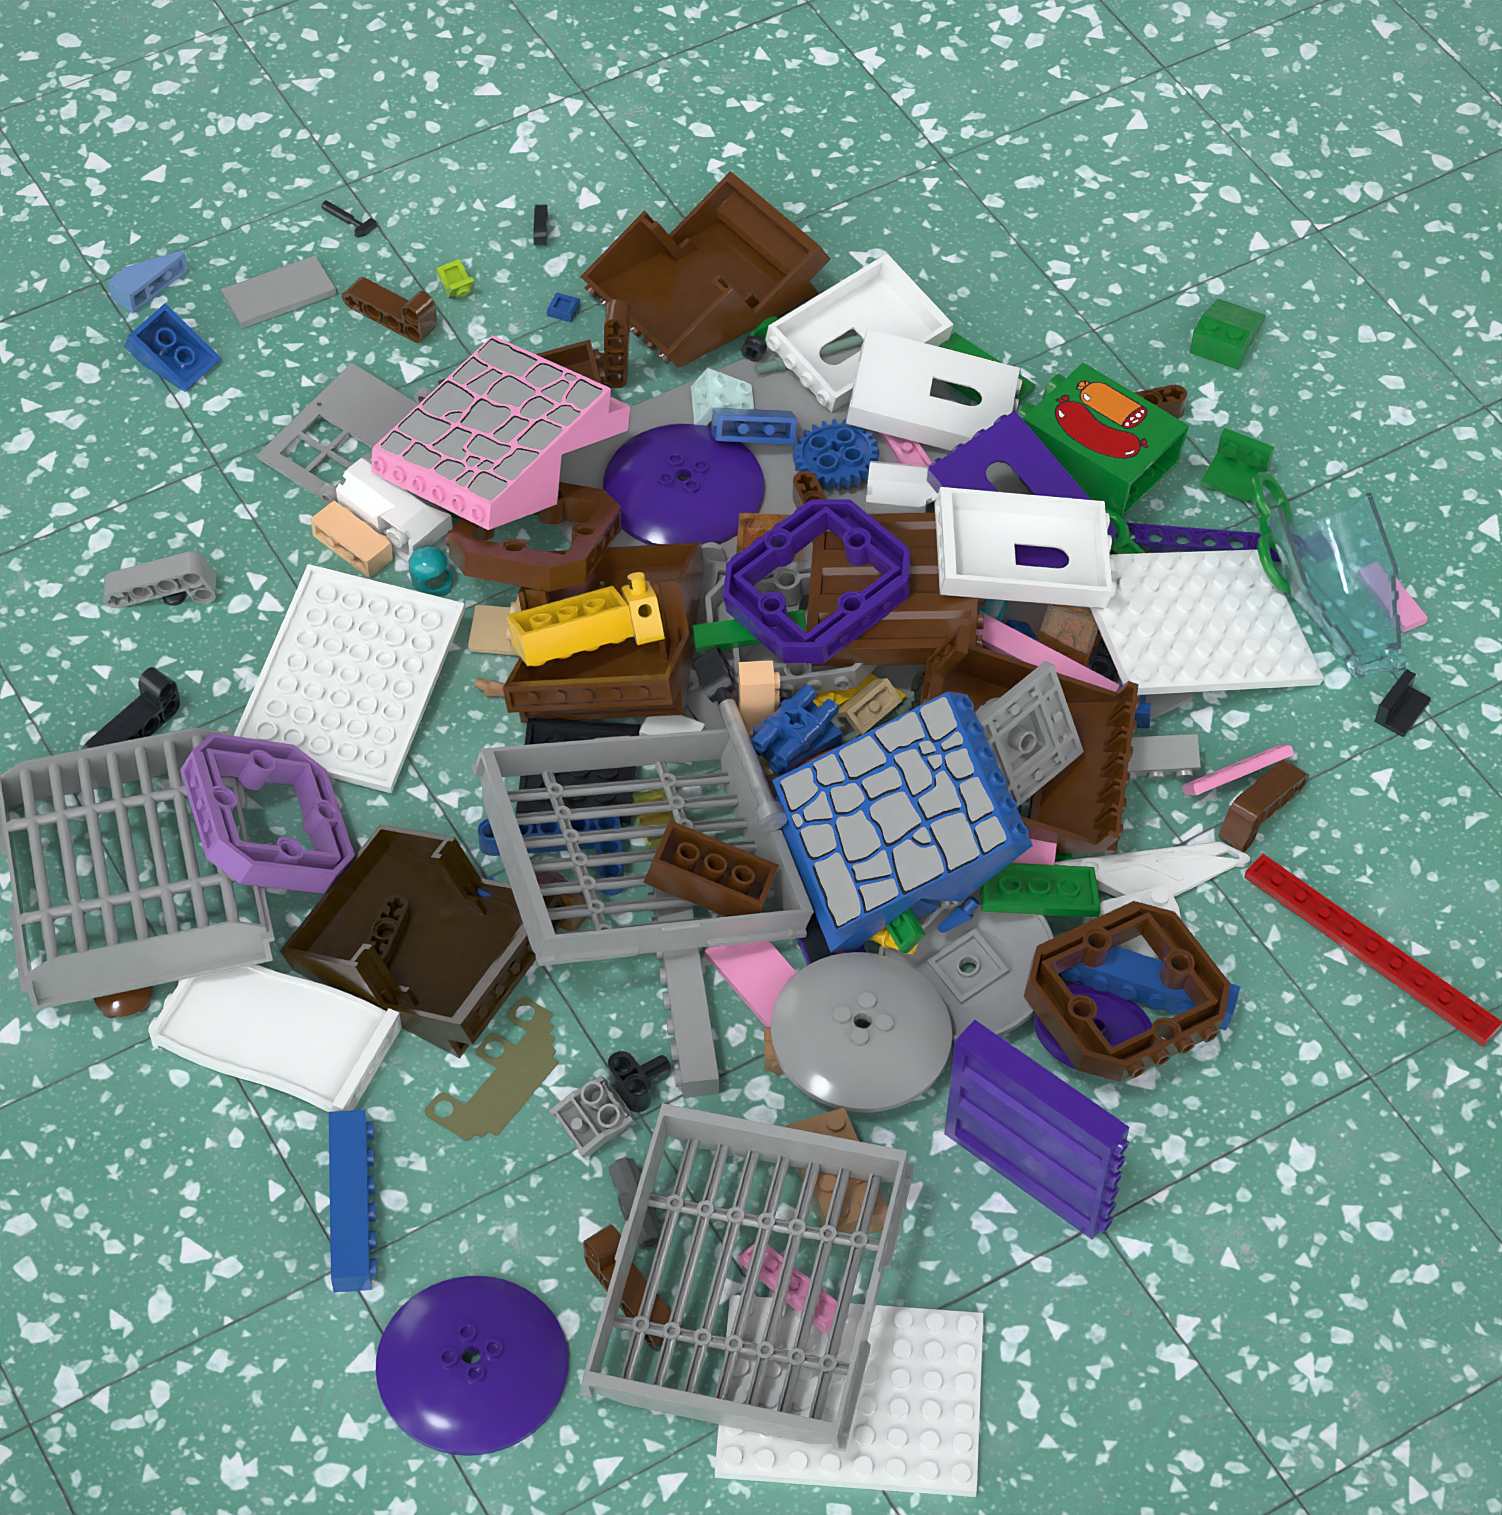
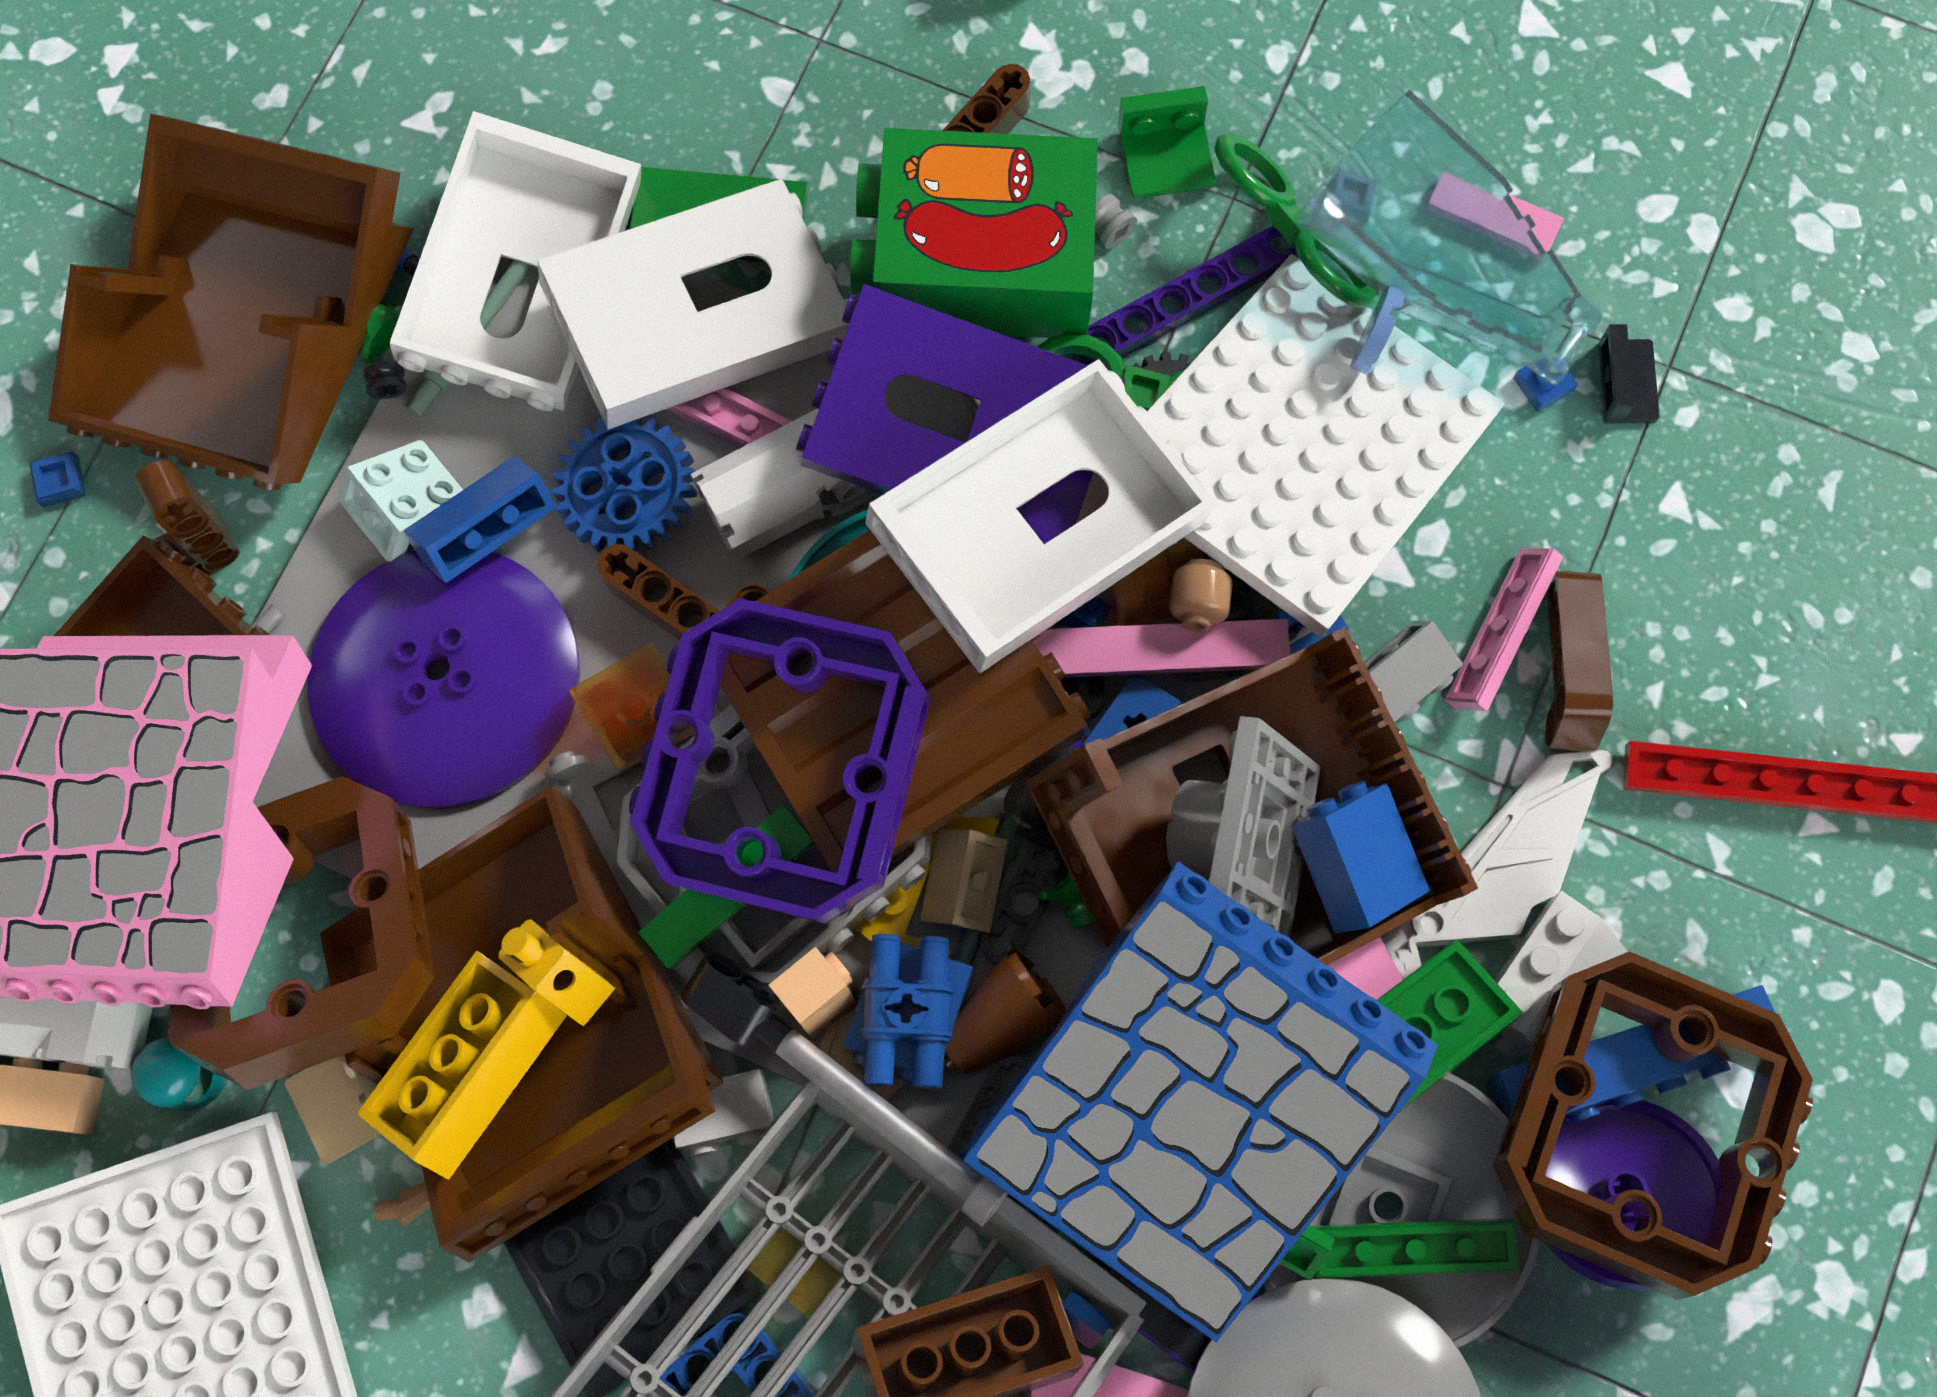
camera: 30 degrees left, 20 degrees up
none -> blue tile [1062,1292,1112,1349]
none -> light grey wheel [1095,194,1137,249]
none -> medium nougat head [1168,559,1233,632]
none -> blue brick [1291,781,1430,933]
none -> green tile [1313,1218,1519,1279]
none -> medium blue tile [1350,284,1405,374]
none -> blue plate [1513,350,1578,412]

